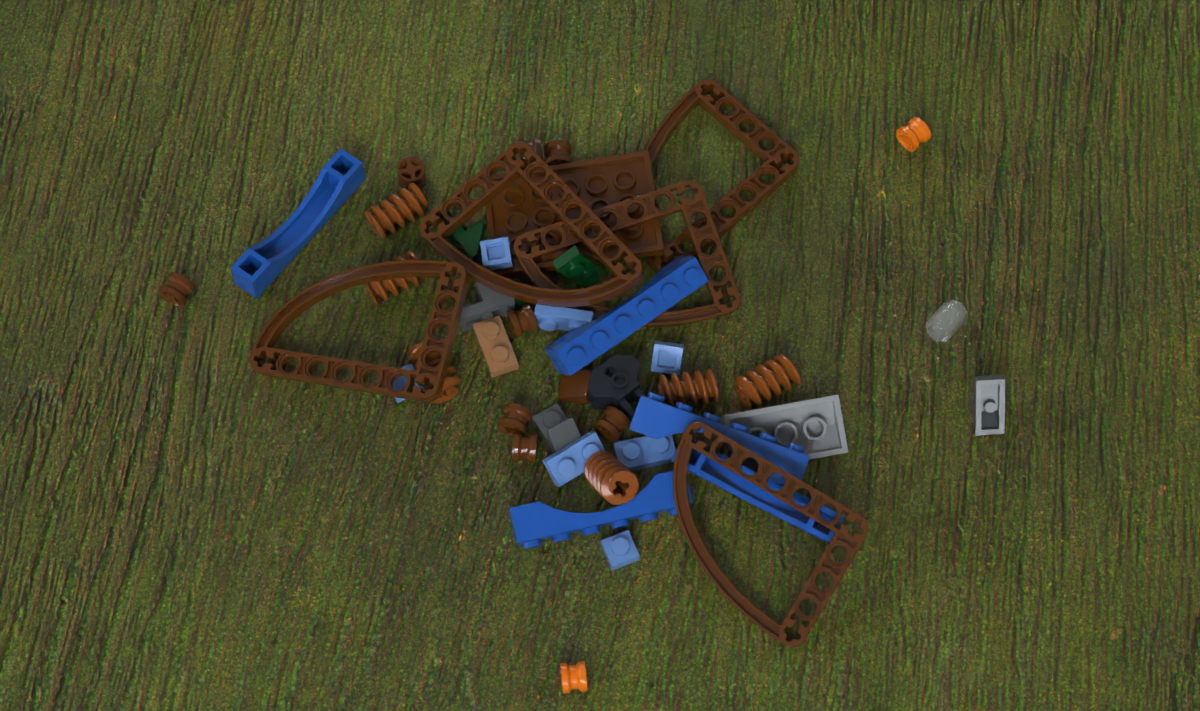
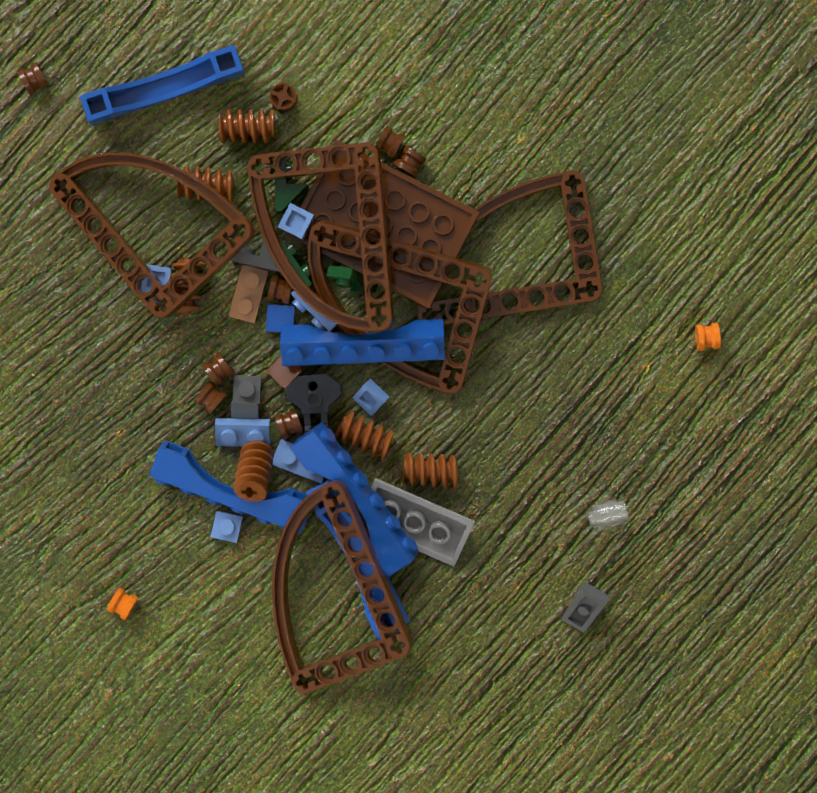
camera: 35 degrees right, 25 degrees up
none -> blue tile [266,304,295,333]

